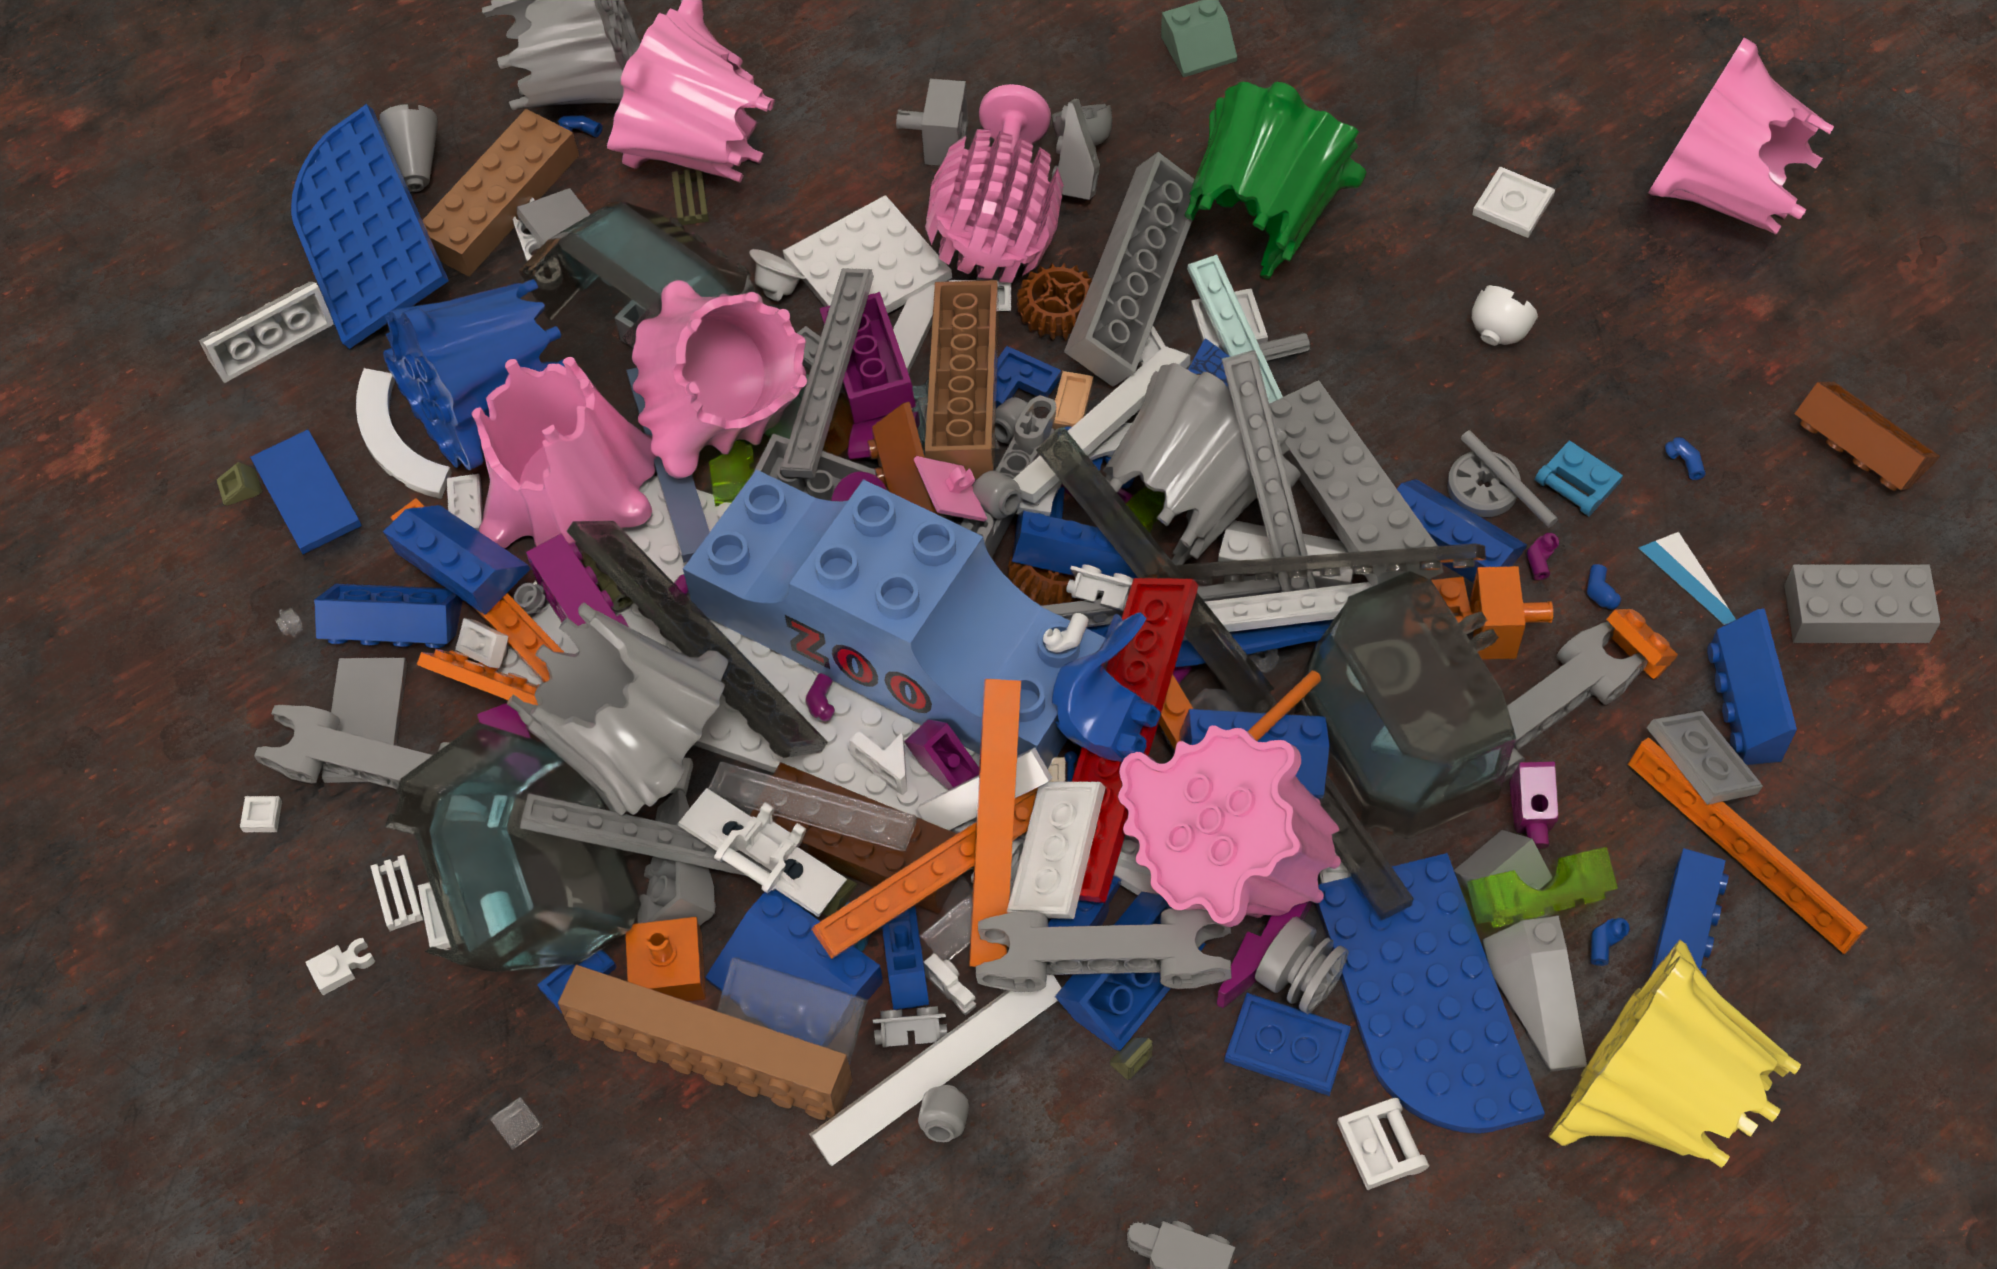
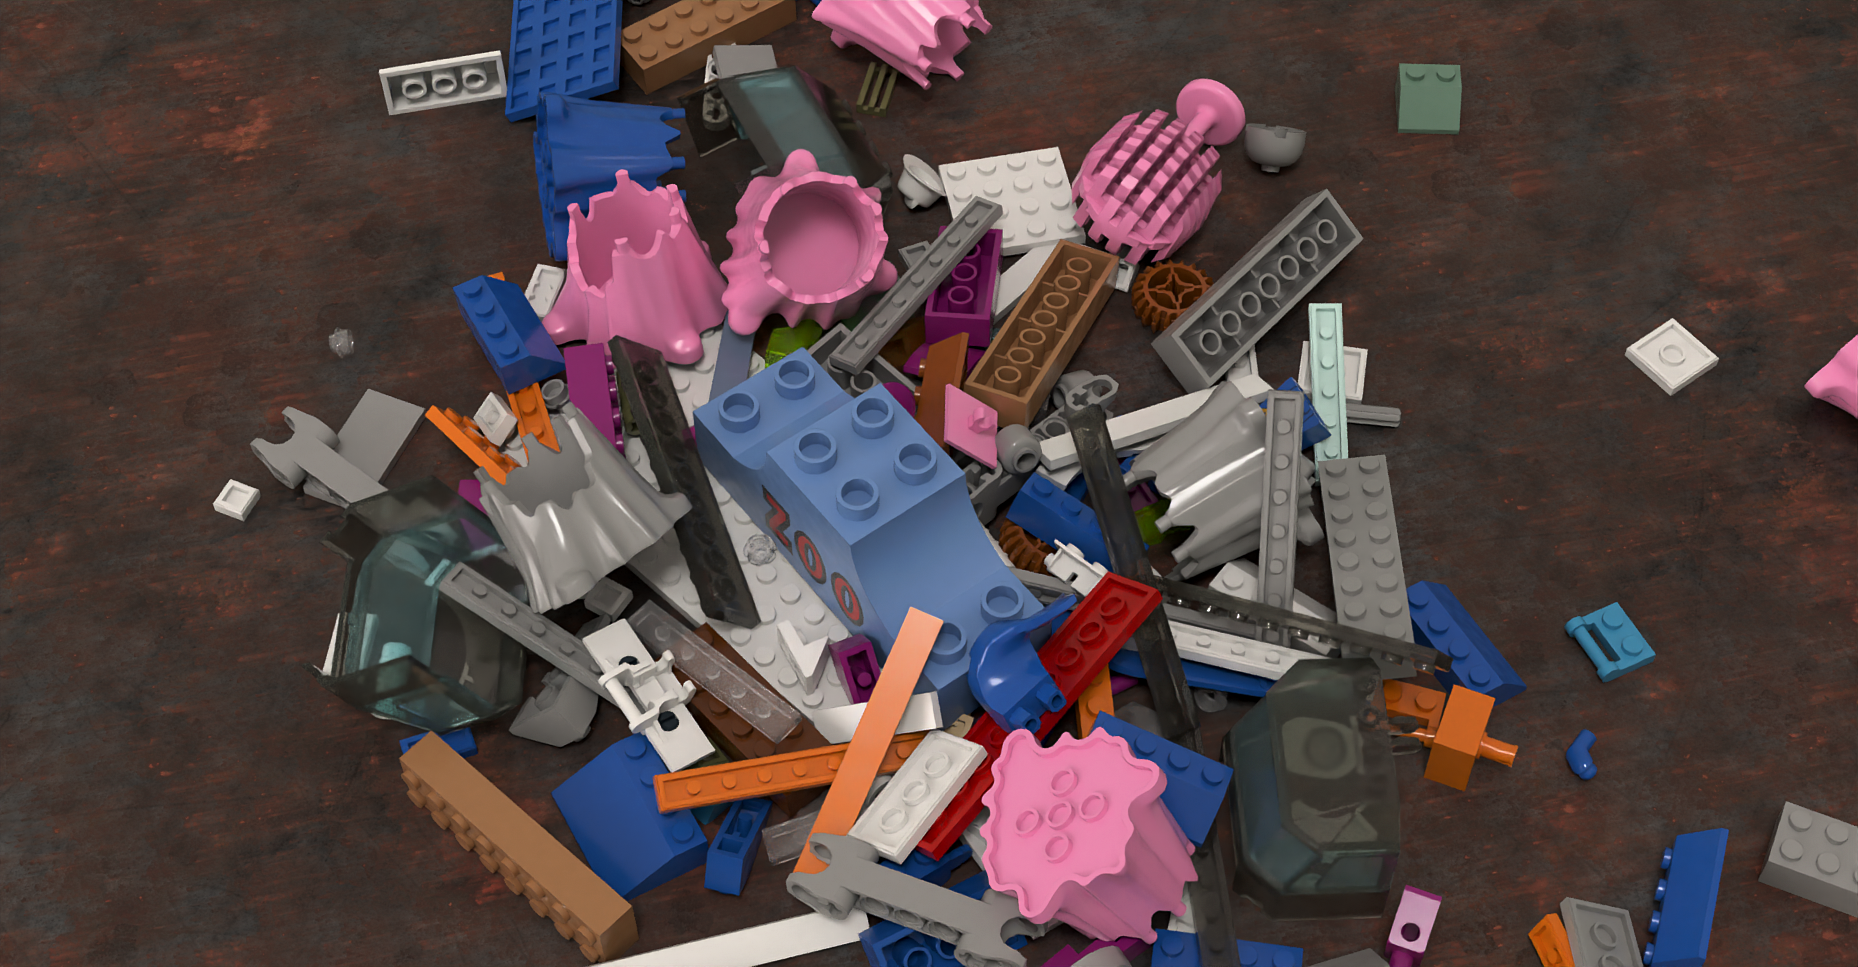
camera: 20 degrees right, 5 degrees down
olive slope [217,462,262,506] -> none
blue tile [250,429,362,554] -> none
white plate [305,938,375,995] -> none
blue slope [314,584,463,648] -> none
white tile [356,368,452,499] -> none
white tile [370,855,424,931] -> none
clear tile [490,1097,543,1150] -> none
orange brick [625,917,706,1001] -> none
clear tile [717,957,868,1066] -> none
magenta arm [805,673,835,722] -> none
light grey hinge [873,1006,947,1048] -> none
light grey brick [896,79,968,166] -> none
white plate [923,953,976,1016] -> none
blue plate [996,346,1061,408] -> none
white arm [1043,613,1089,653] -> none
light grey slope [1052,98,1100,200] -> none
light nougat tile [1052,371,1094,430] -> none
green piece [1184,82,1367,280] -> none
orange bar [1247,670,1321,741] -> none
light grey piece [1432,621,1648,797] -> none
light grey wheel [1447,451,1521,517] -> none
light grey bar [1461,430,1558,528] -> none
white cylinder [1472,285,1538,346] -> none
magenta arm [1527,532,1559,580] -> none
orange bracket [1606,609,1678,679] -> none
dark azure sticker [1638,532,1736,625] -> none
blue arm [1665,437,1706,480] -> none
none -> clear plate [743,534,777,566]

